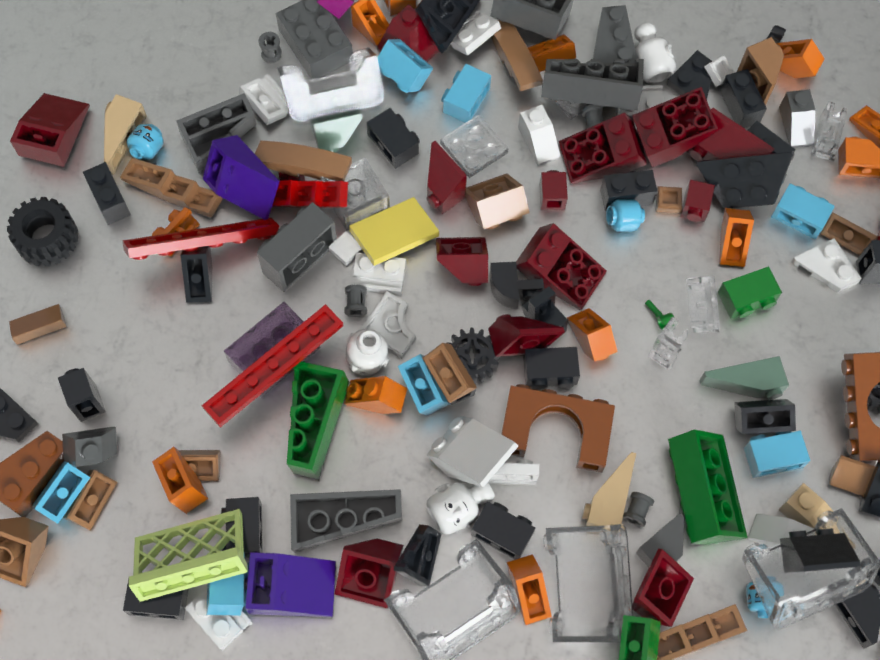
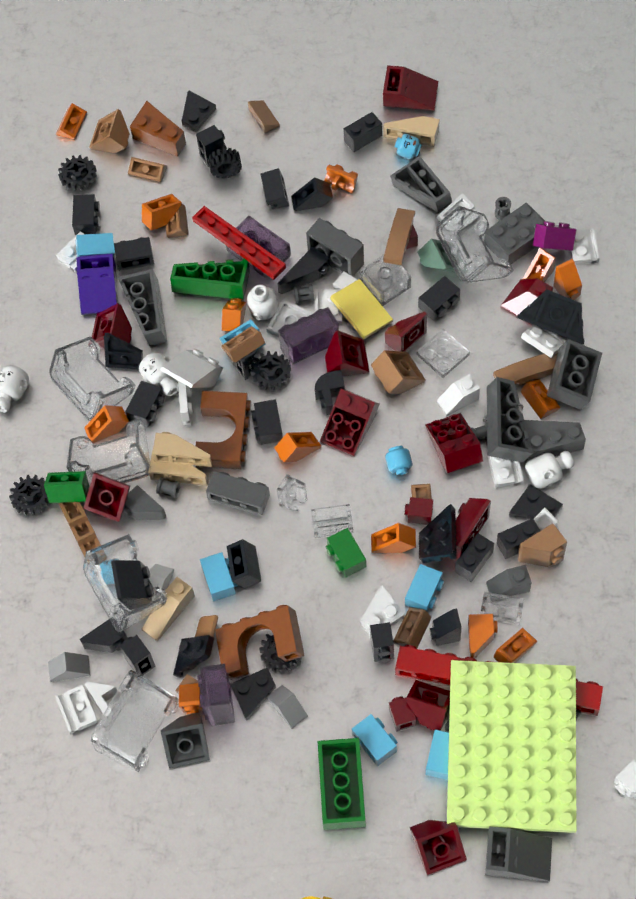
camera: 90 degrees right, 5 degrees down
black tyre [7,197,78,267] -> none
medium azure brick [31,461,90,524] -> none
dark grey slope [62,427,117,467] -> none
medium nougat slope [120,158,223,218] -> none
red plate [122,218,279,260] -> none
yellowish green fence [129,509,248,602] -> none
dark purple slope [203,135,280,220] -> none
red slope [272,180,348,208] -> none
medium azure brick [374,39,433,93] -> none
medium azure brick [441,64,491,124] -> none
dark red slope [488,314,565,357] -> none
black brick [522,287,568,334] -> none
dark red brick [539,170,568,210] -> none
black brick [600,170,658,211] -> none
dark red slope [632,87,718,168] -> none
green hand [645,300,675,330] -> none
green slope [668,429,748,545] -> none
sand green slope [699,356,789,400] -> none
black hand [765,25,786,42] -> none
orange slope [776,39,824,78] -> none
none -> black gear [58,155,97,191]
none -> tan slope [152,432,212,467]
none -> dark grey brick [206,471,270,515]
none -> black tyre [208,148,242,178]
none -> black hinge [261,168,289,209]
none -> black slope [277,246,330,294]
none -> clear purple brick [278,307,339,365]
none -> black slope [429,608,462,646]

